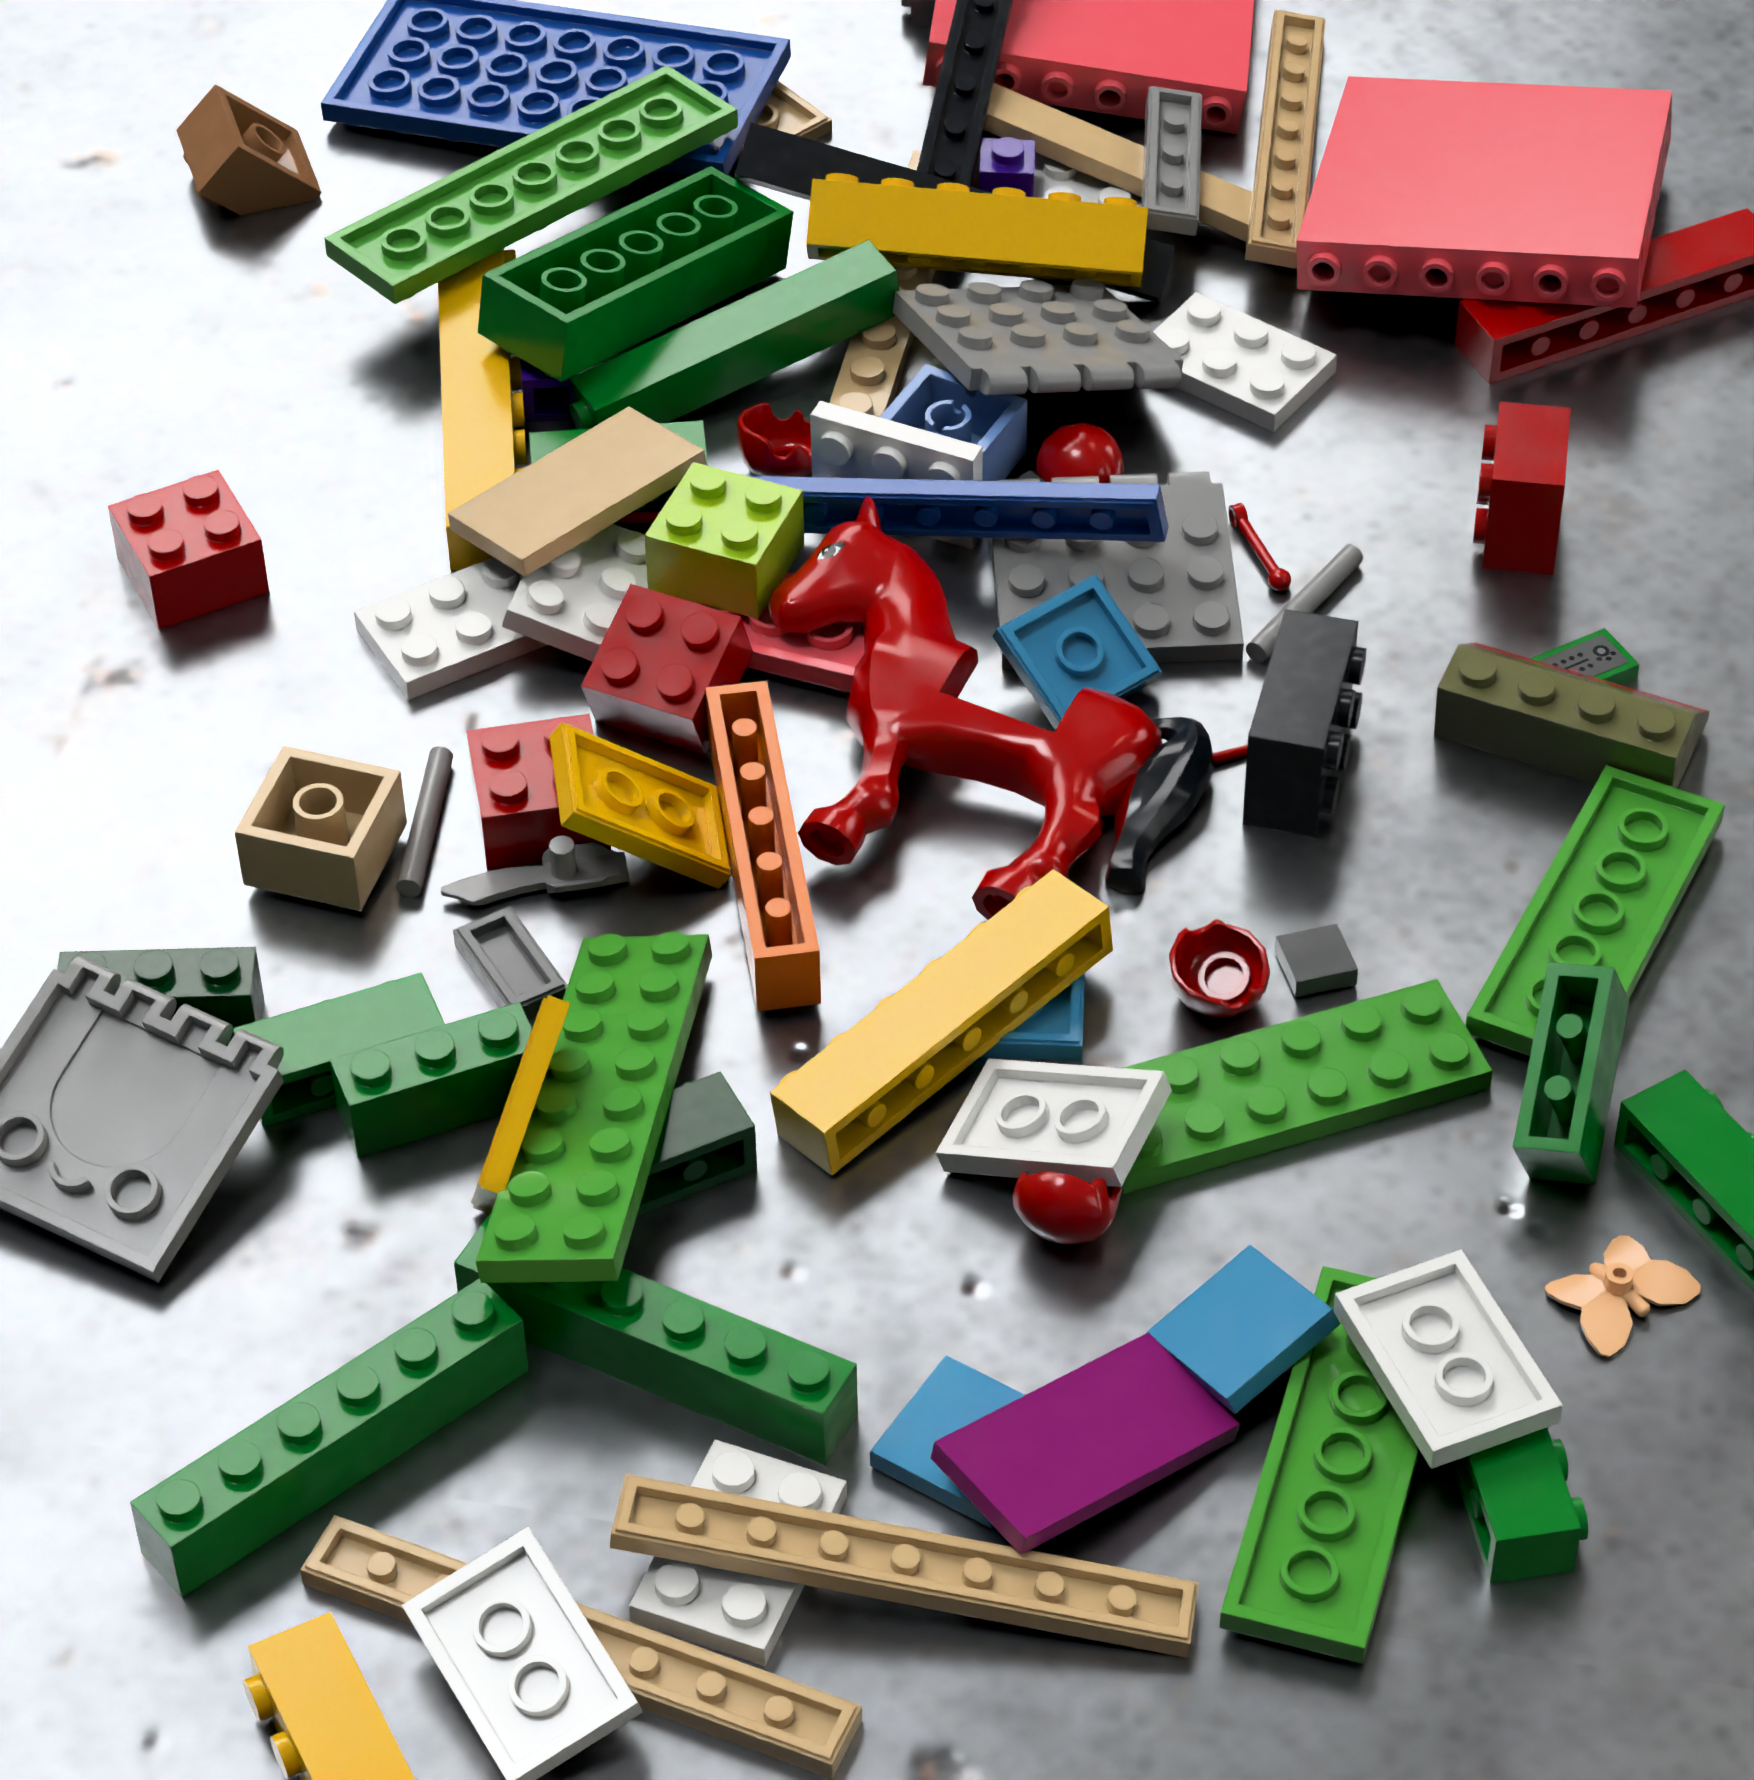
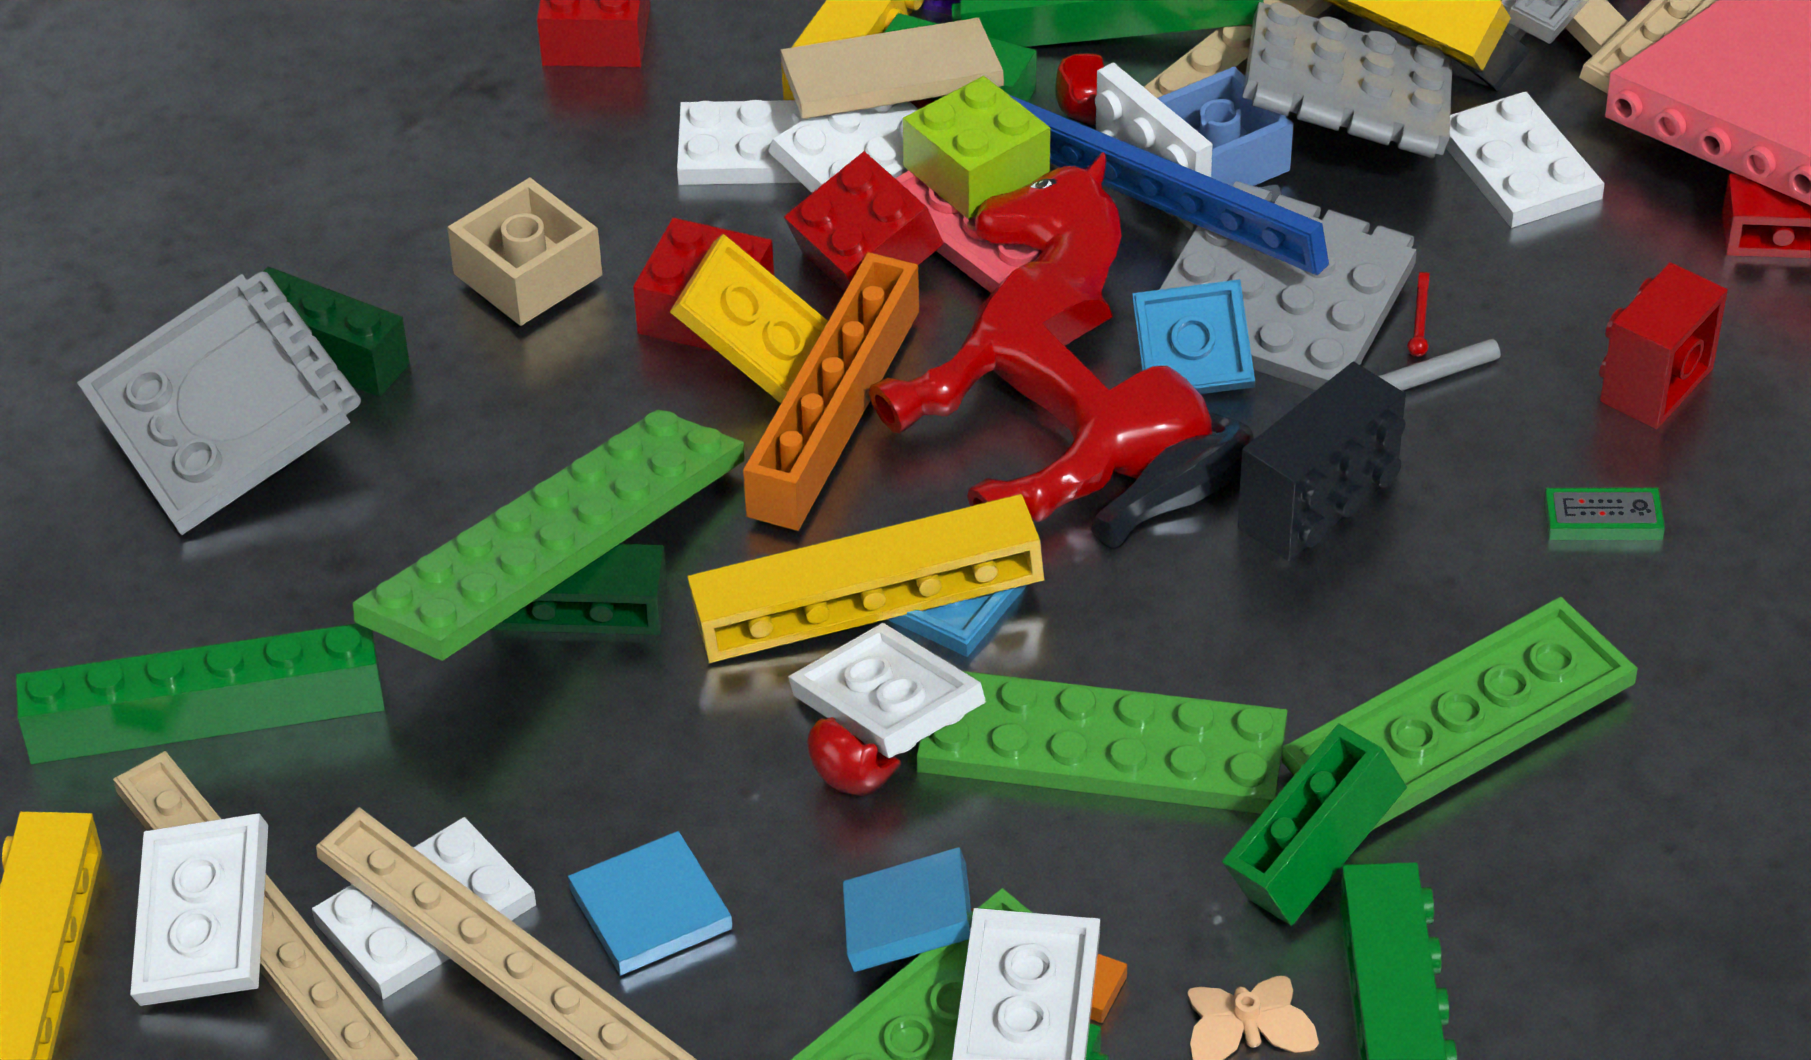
camera: 30 degrees right, 0 degrees up
brick [233,972,445,1127] -> none
green brick [330,1002,532,1158] -> none
light grey bar [396,746,453,897] -> none
light grey piece [441,836,629,905] -> none
tile [453,906,567,1020] -> none
green brick [454,1214,858,1466] -> none
yellow tile [471,995,571,1214] -> none
magenta tile [930,1332,1240,1555] -> none
red hair [1037,423,1124,483] -> none
red hair [1169,919,1270,1019] -> none
dark grey tile [1275,924,1358,997] -> none
olive slope [1434,643,1709,788] -> none

